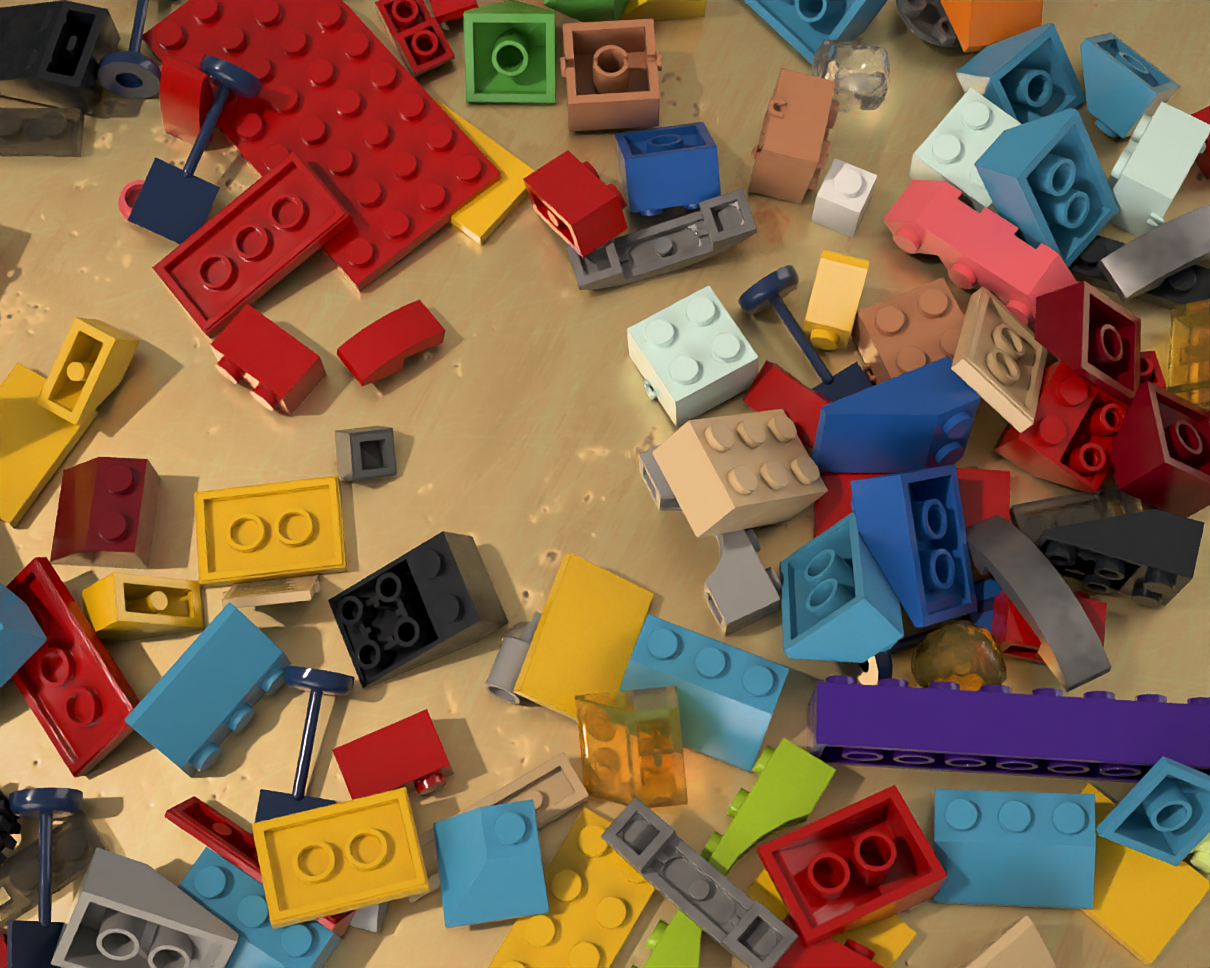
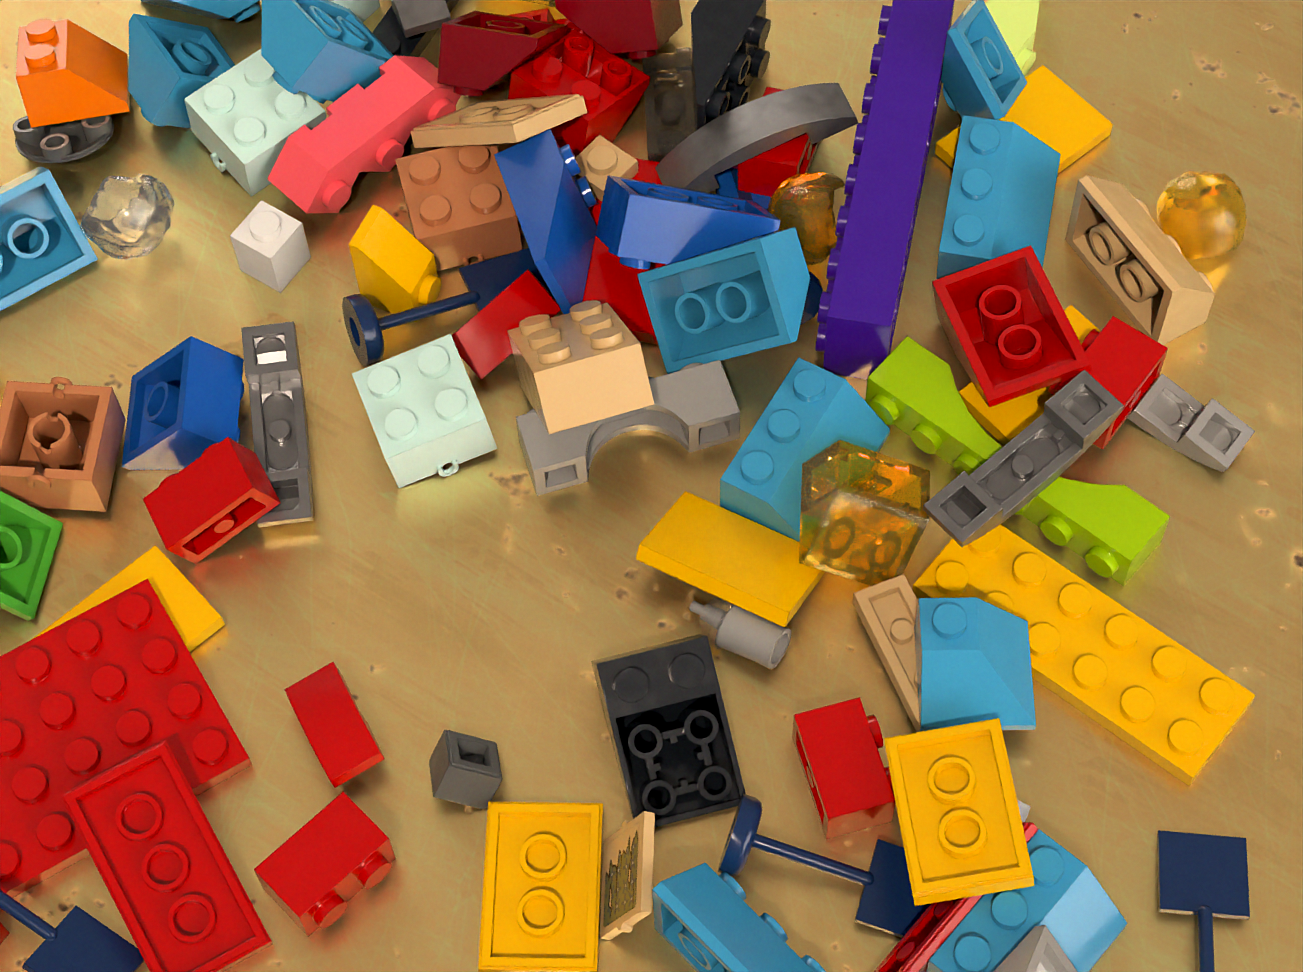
camera: 80 degrees left, 10 degrees down
nougat brick [748,68,840,204] -> none
none -> tan plate [575,135,638,201]

